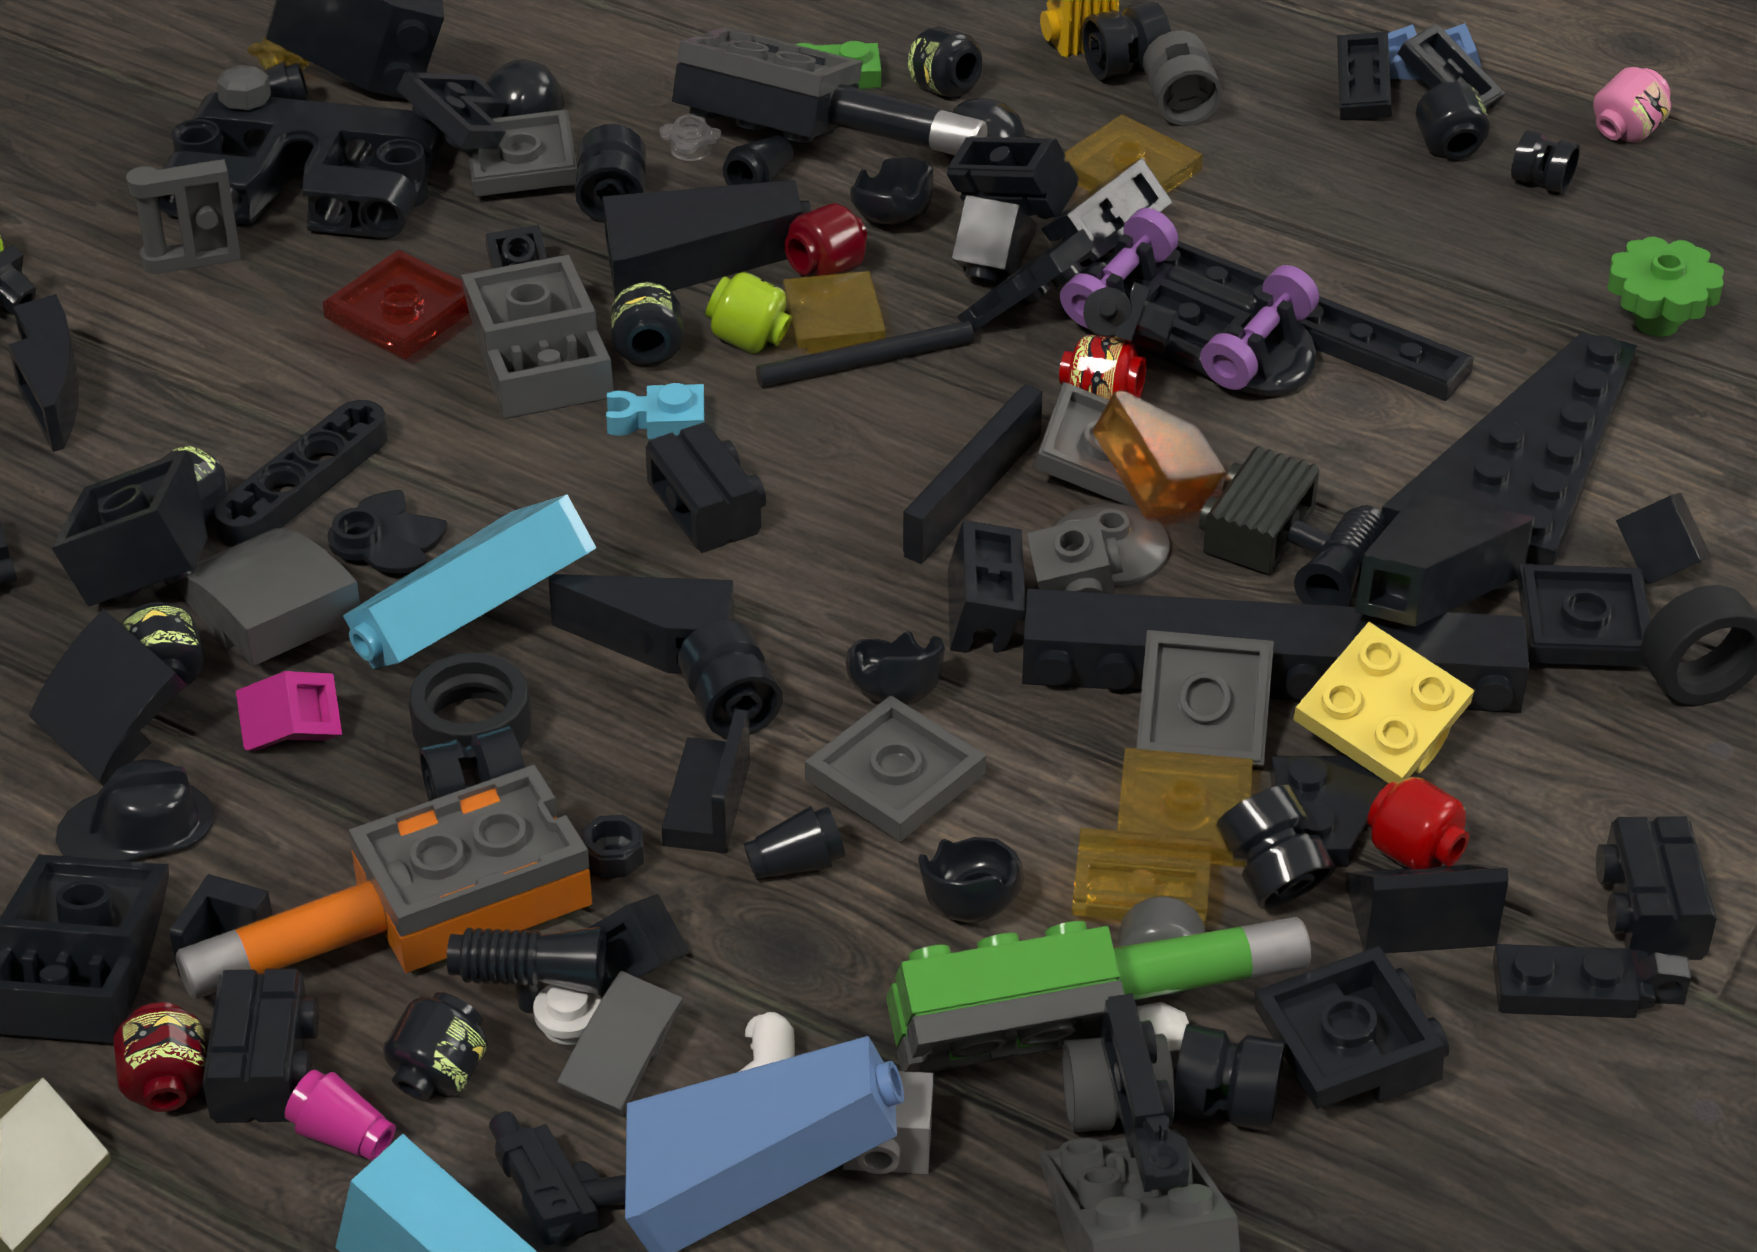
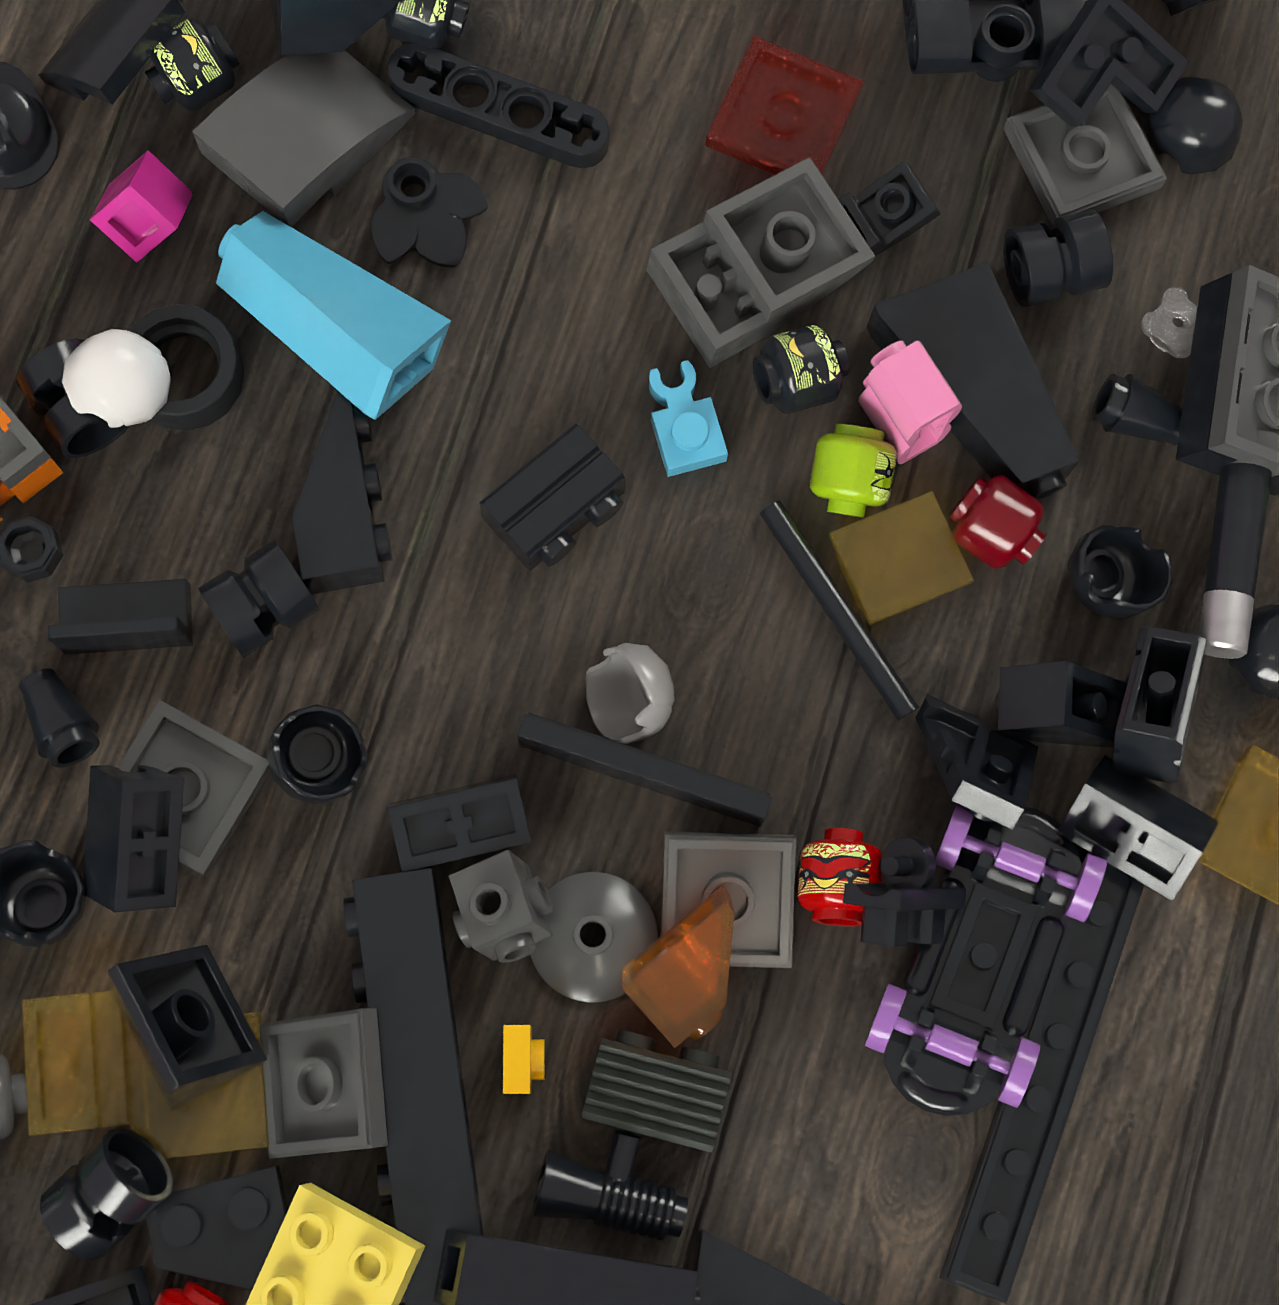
camera: 70 degrees right, 35 degrees up
none -> white hair [62,329,171,428]
none -> black hinge [83,765,184,913]
none -> black slope [108,945,267,1112]
none -> yellow plate [503,1025,545,1094]
none -> light grey hair [585,643,675,744]
none -> bright pink brick [858,340,962,464]

